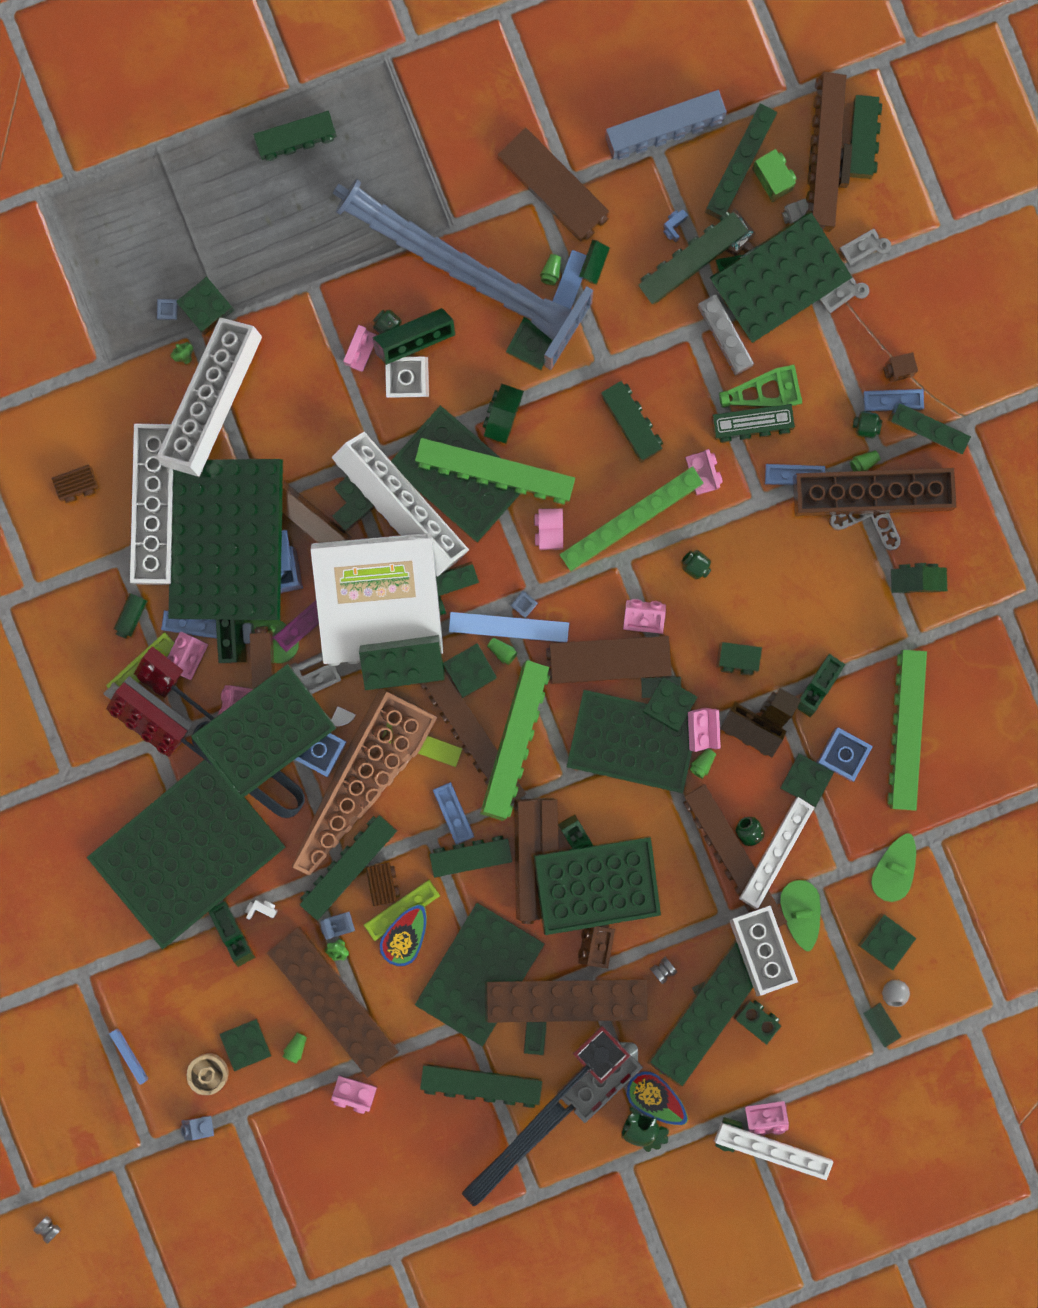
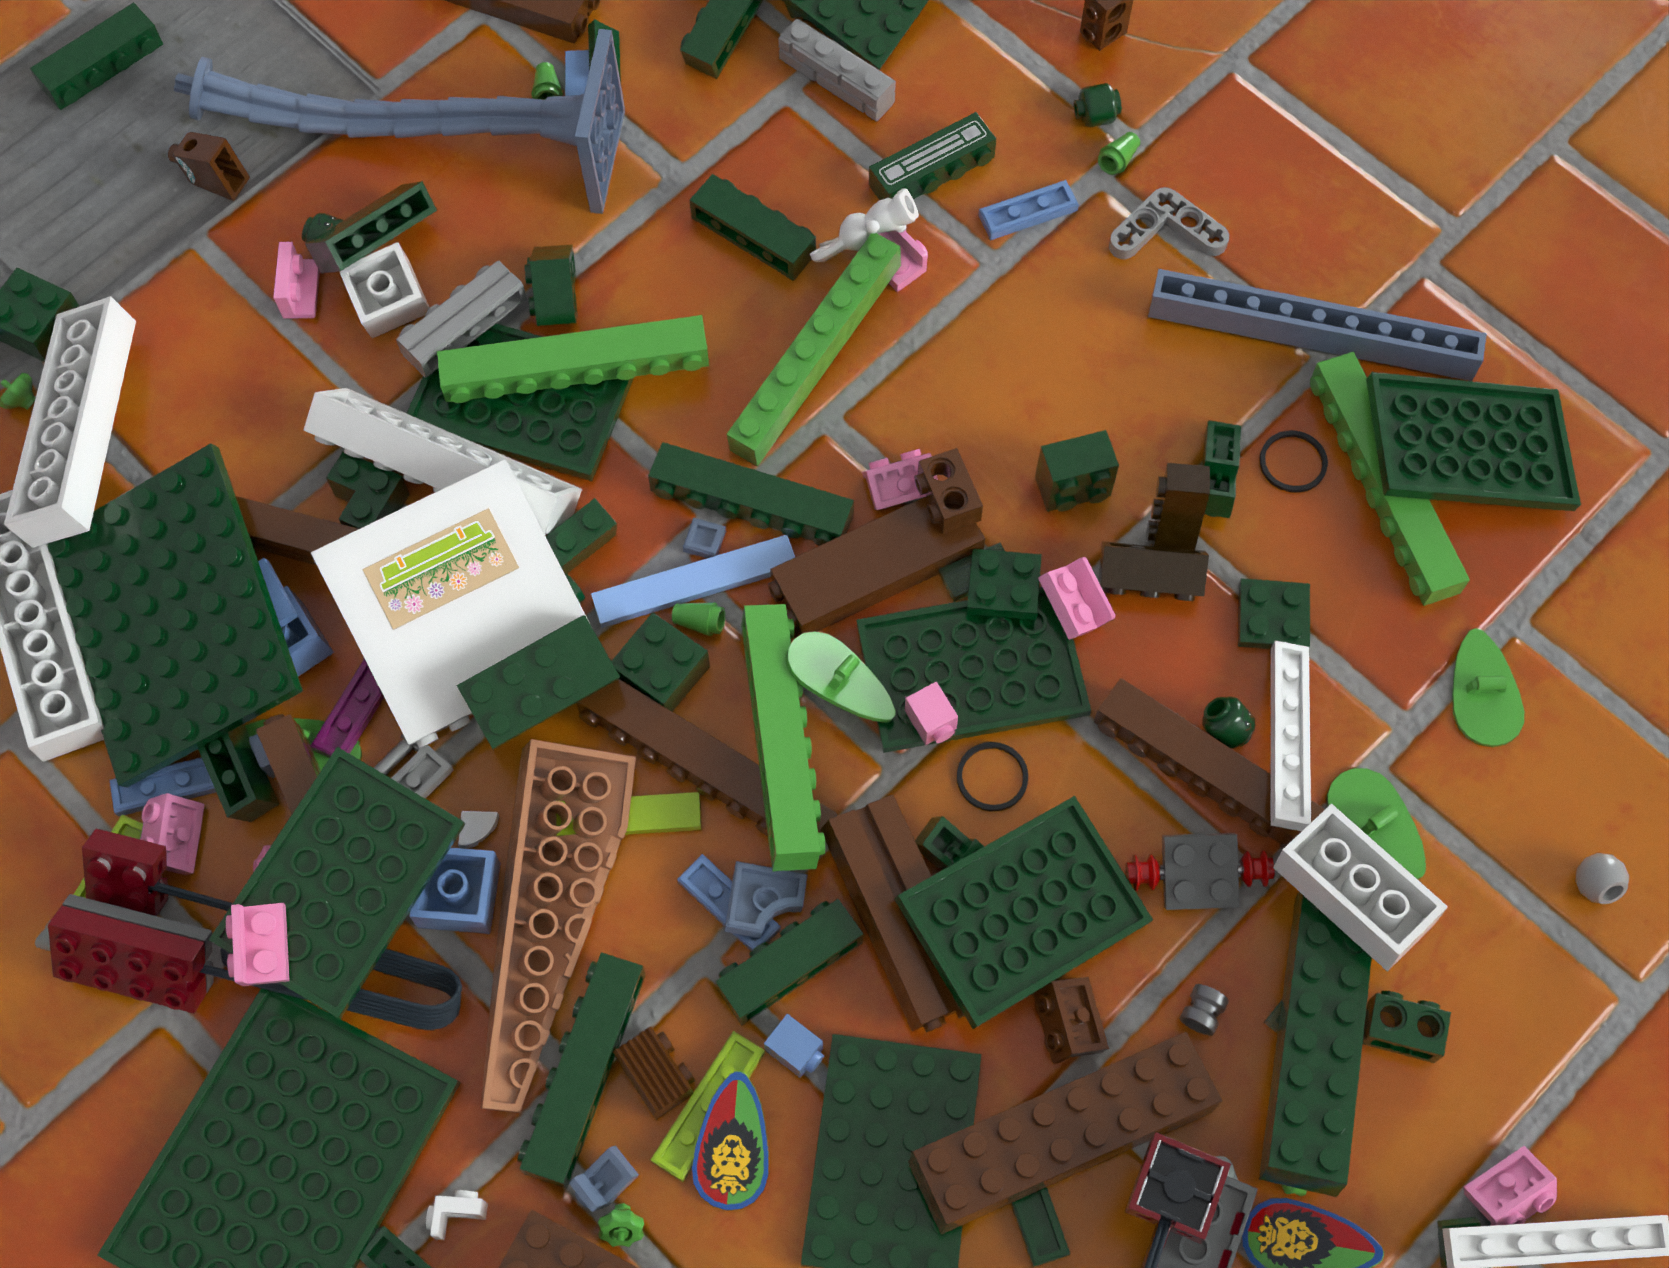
camera: 20 degrees left, 20 degrees down
dark green brick [114,593,148,639] -> none
dark green plate [506,317,553,371] -> none
bright pink brick [535,509,563,550] -> none
dark green head [681,550,711,579] -> none
bright green cone [690,748,716,779] -> none
bright green plate [719,365,802,408] -> none
reddish brown brick [793,468,956,516] -> none
medium blue brick [816,727,873,782] -> none
dark green brick [858,913,916,970] -> none
medium blue tile [863,389,924,412] -> none
clear green tile [863,1003,901,1047] -> none
dark green brick [888,403,971,455] -> none
dark green brick [891,563,948,593] -> none
none -> reddish brown torso [168,132,250,201]
none -> bright pink bracket [226,903,289,986]
none -> light grey brick [396,260,527,378]
none -> dark green brick [648,442,854,546]
none -> sand blue tile [724,861,807,938]
none -> medium blue brick [764,1014,824,1078]
none -> shield [787,631,895,722]
none -> white animal [810,188,919,262]
none -> bright pink brick [904,682,958,745]
none -> reddish brown brick [914,448,983,534]
none -> black piece [957,742,1028,811]
none -> dark grey plate [1126,833,1275,910]
none -> sand blue brick [1148,269,1487,381]
none -> black piece [1260,430,1328,492]
none -> dark green plate [1366,372,1581,511]

